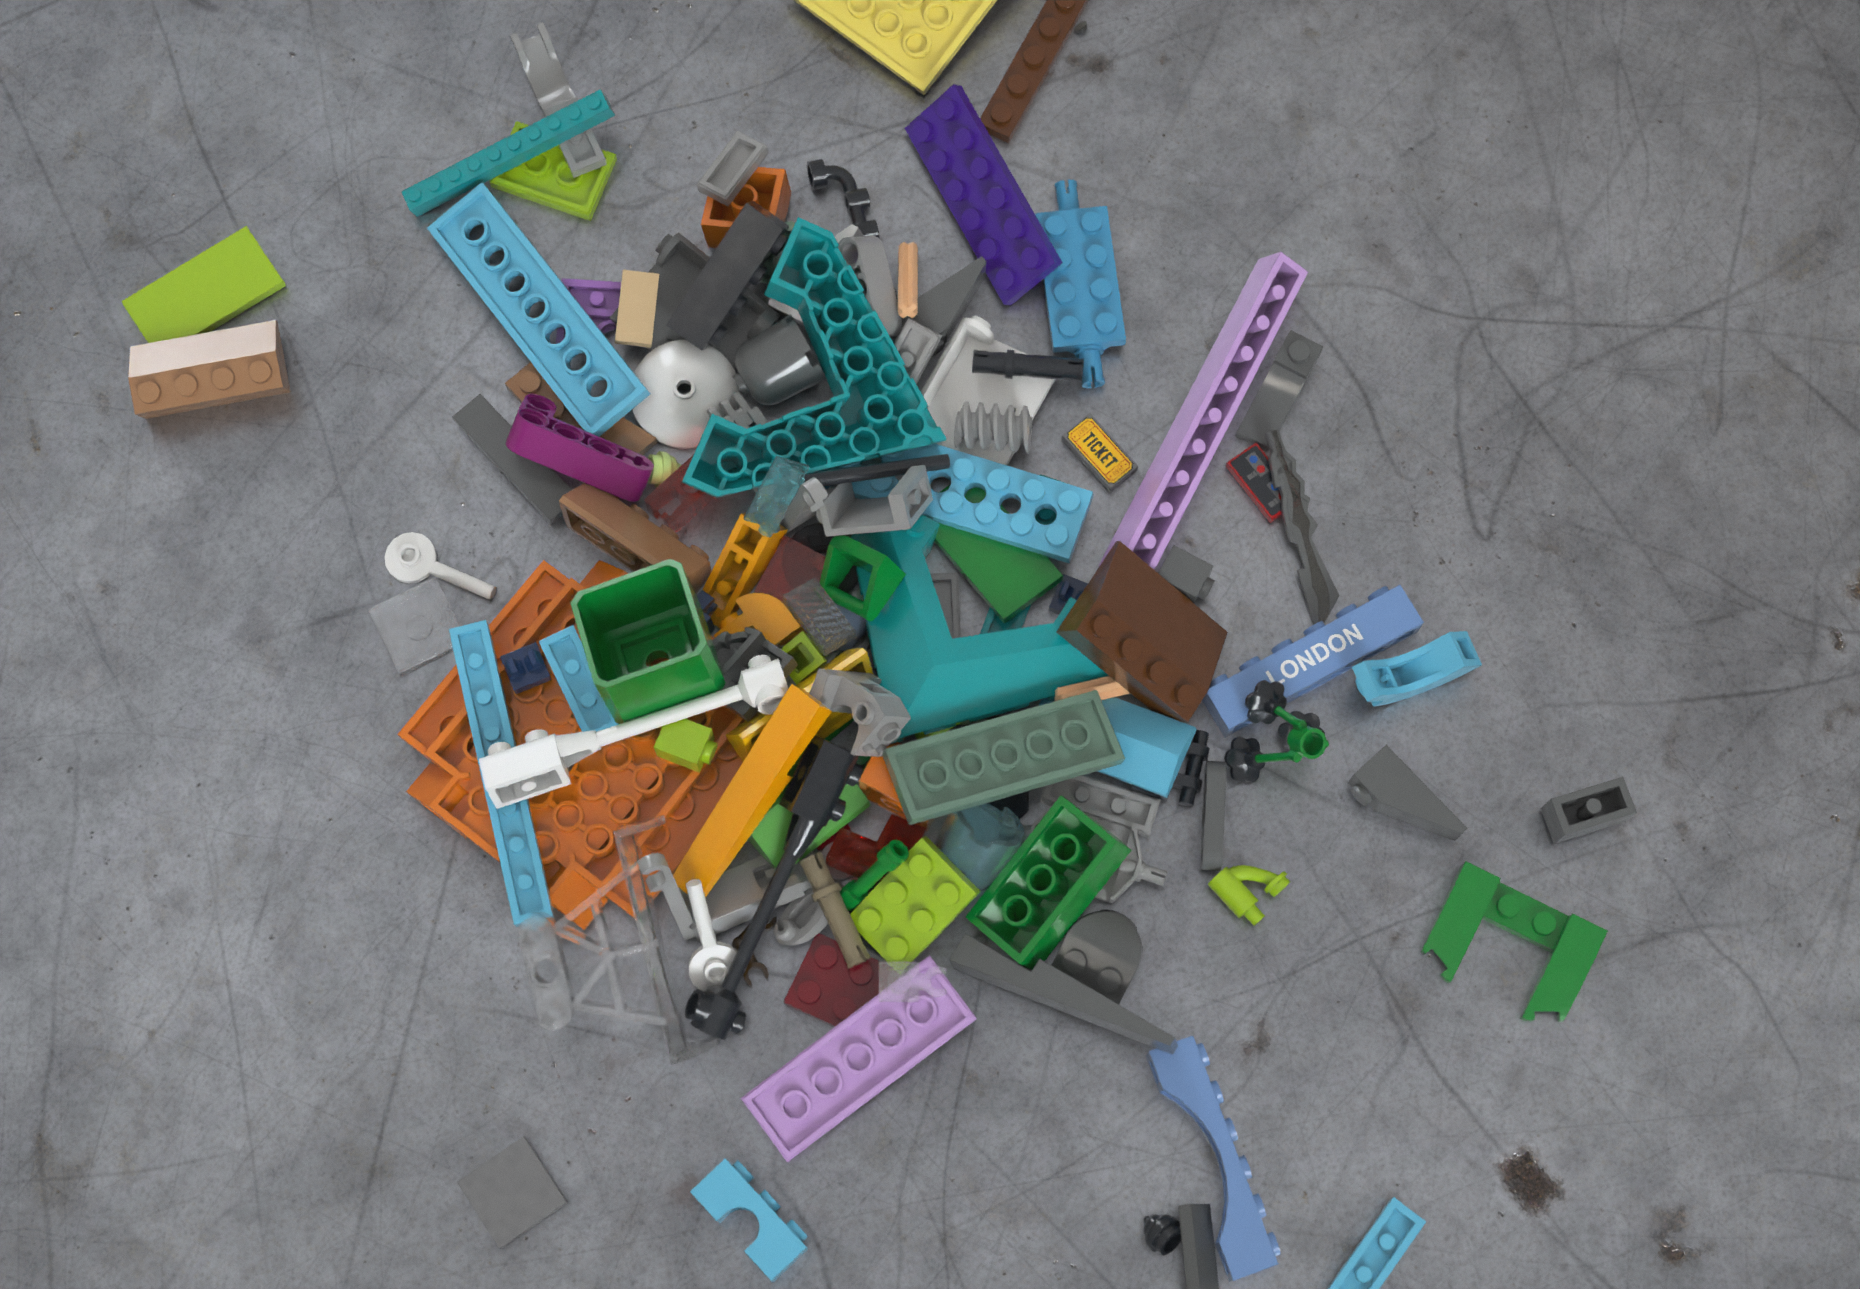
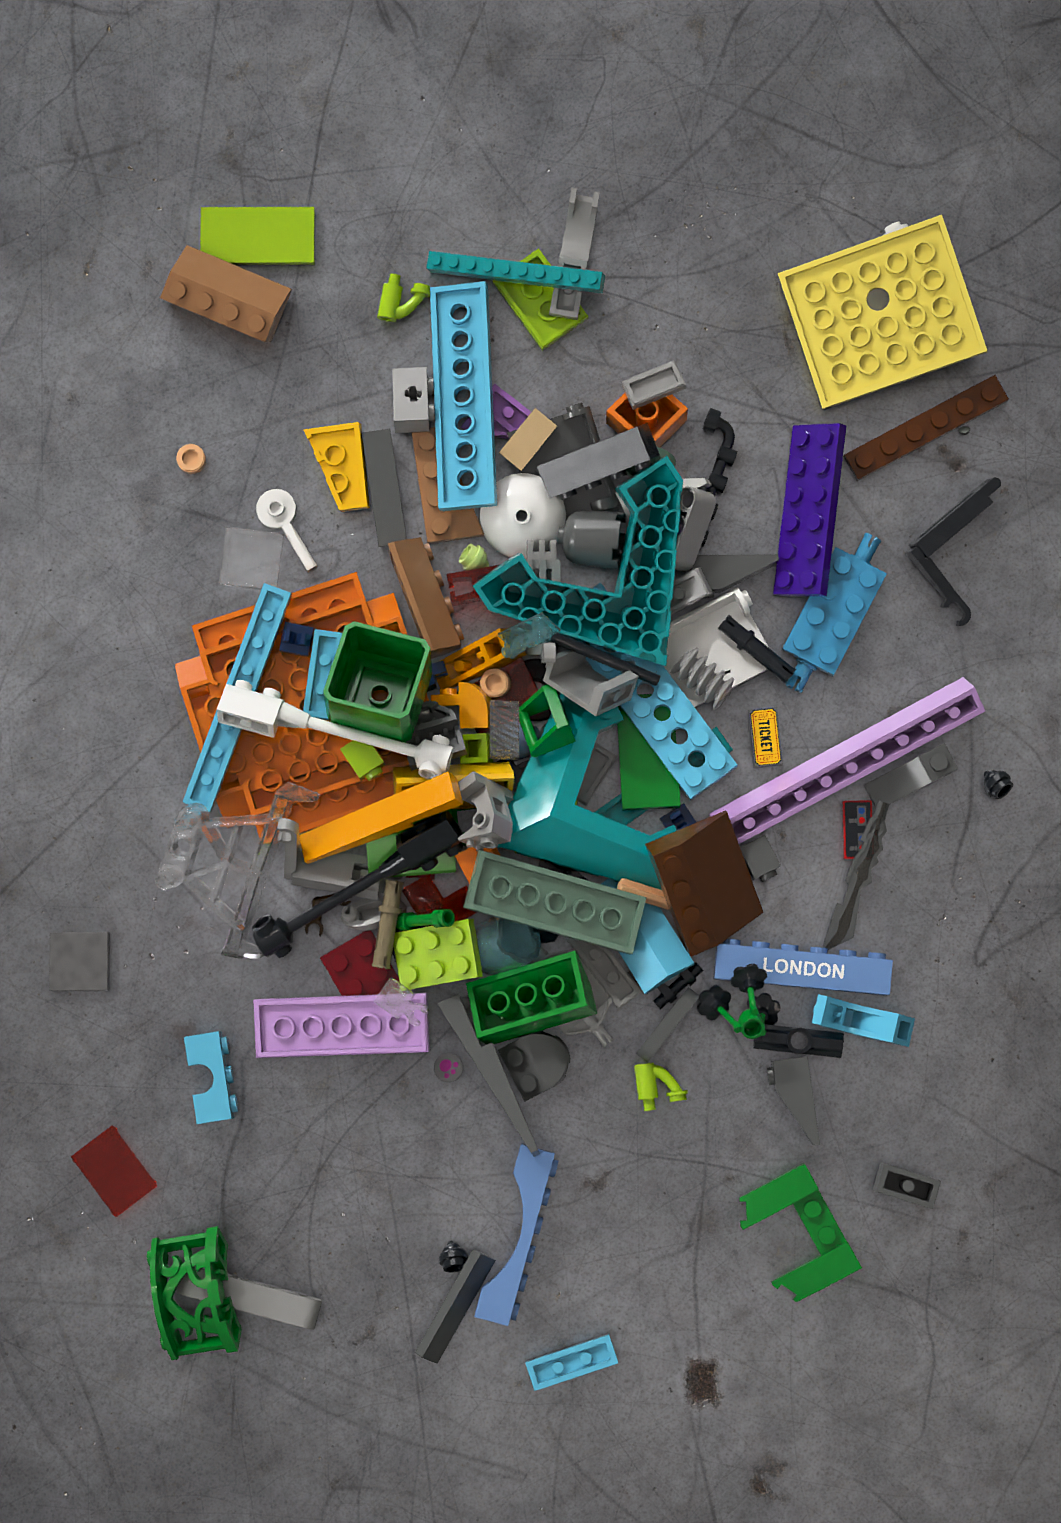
camera: 40 degrees right, 10 degrees up
magenta beam [505,394,654,501] -> none
white piece [686,879,737,991] -> none
light nougat axle [898,242,918,318] -> none
none -> light nougat tile [176,444,206,474]
none -> yellow wing [303,422,370,512]
none -> lime plant [377,273,430,322]
none -> light grey brick [392,367,435,433]
none -> dark grey tile [434,1053,463,1082]
none -> light nougat tile [480,669,511,698]
none -> black piece [753,1024,844,1058]
none -> black hinge [905,477,1001,626]
none -> black plate [984,770,1013,800]

